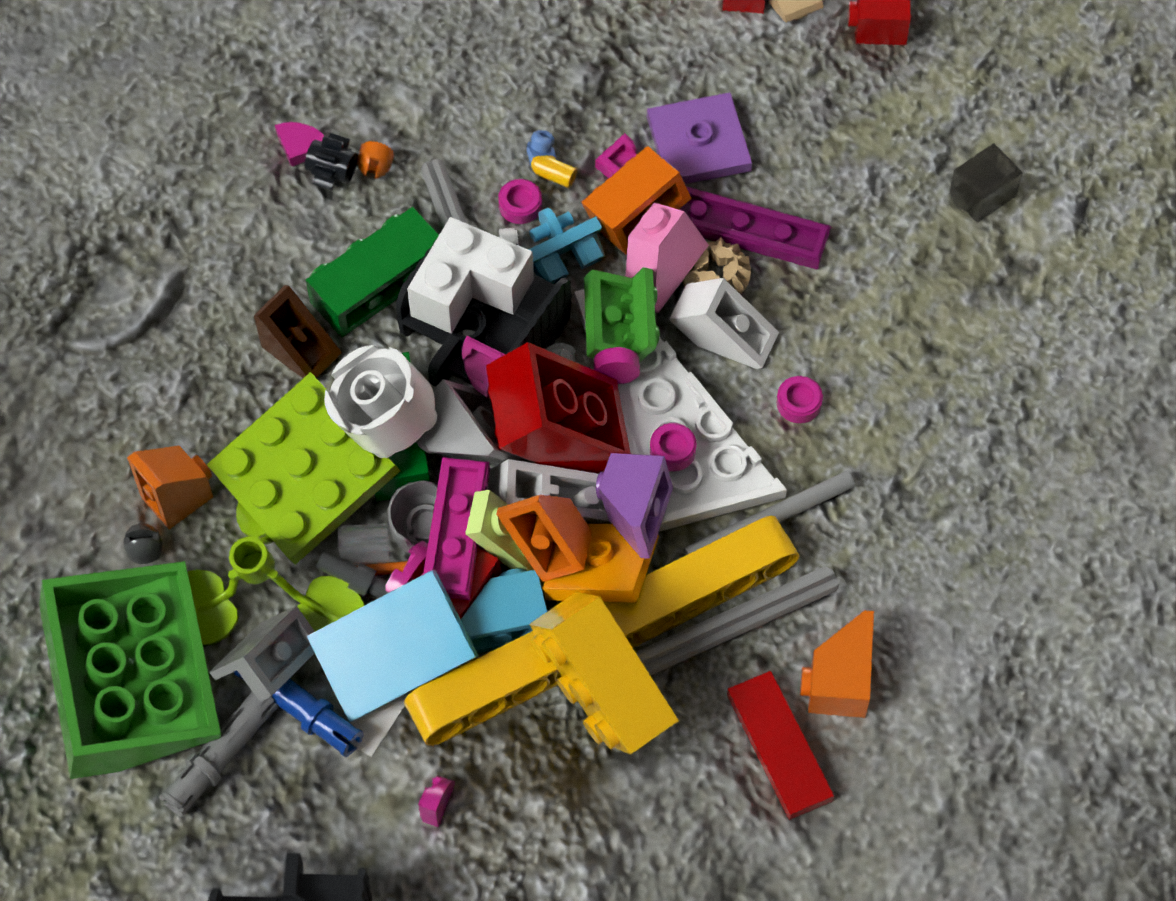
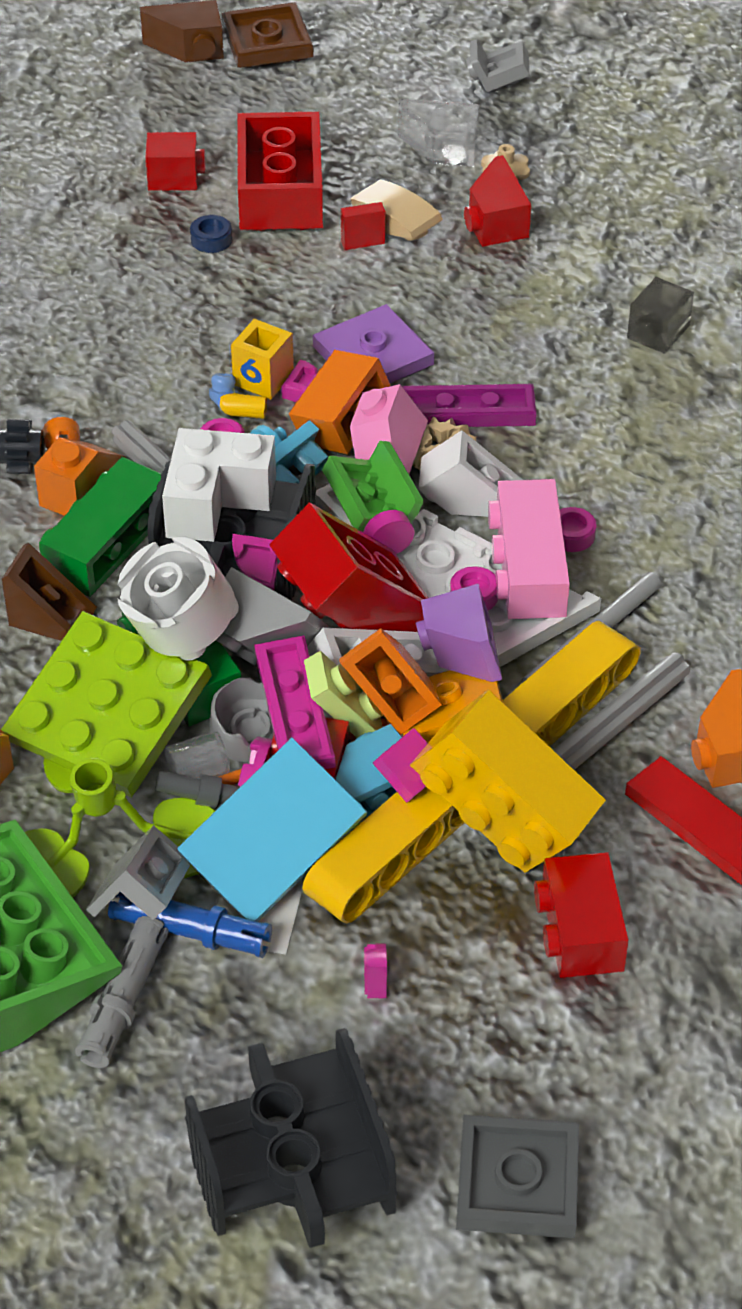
camera: 20 degrees left, 15 degrees down
none -> orange slope [34,437,126,516]
none -> yellow brick [231,319,294,399]
none -> dark pink tile [373,728,428,803]
none -> bright pink brick [488,479,569,619]
none -> red brick [534,852,629,978]

